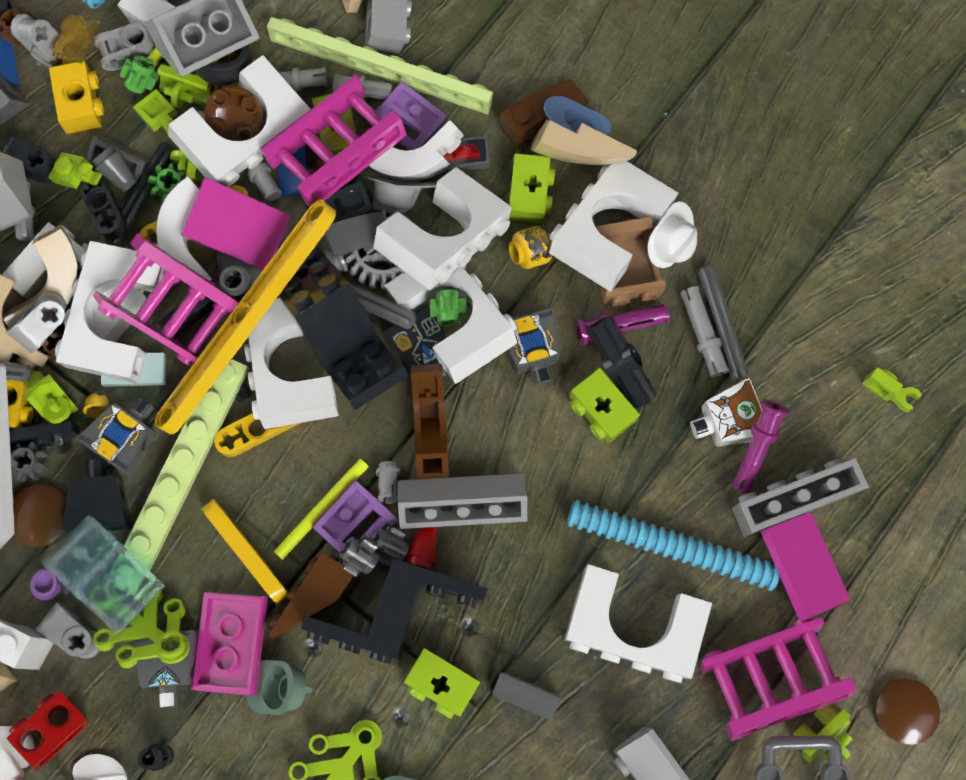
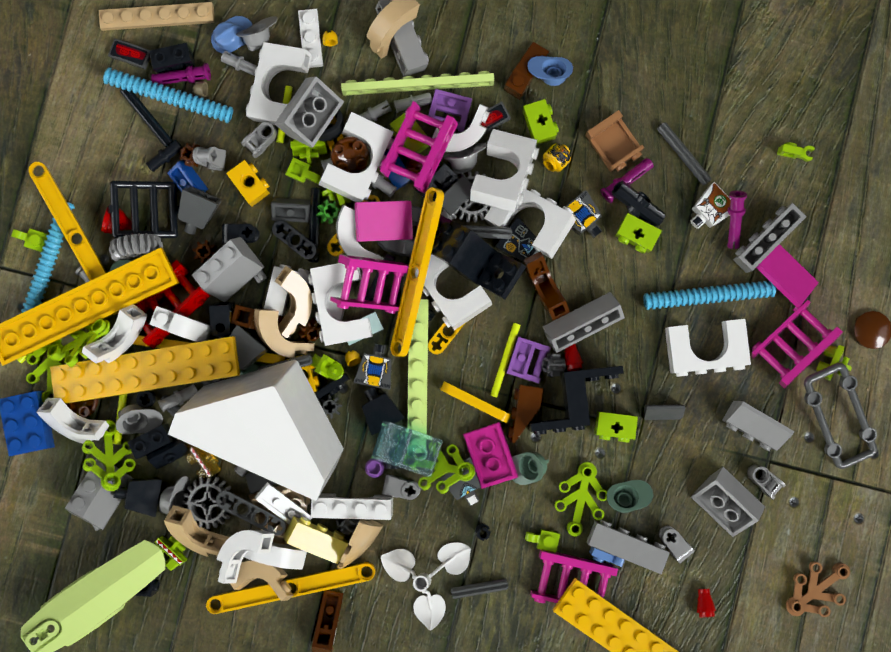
camera: 20 degrees left, 10 degrees up
piece [6,292,66,353] -> none
red brick [6,691,89,772] -> none
reddish brown dish [13,484,67,547] -> none
lime plate [48,152,102,189] -> none
clear yellow hips [52,14,100,65] -> none
dark grey cone [92,146,138,192] -> none
bright green gear [119,56,159,94] -> none
dark grey cone [219,265,251,296] -> none
dark grey gear [339,534,380,577] -> none
light grey pin [376,461,401,504] -> none
bright green gear [430,290,467,327] -> none
tan brick [530,120,637,165] -> none
white arch [549,161,678,292] -> none
white piece [647,201,698,268] -> none
light grey pin [680,286,730,378] -> none

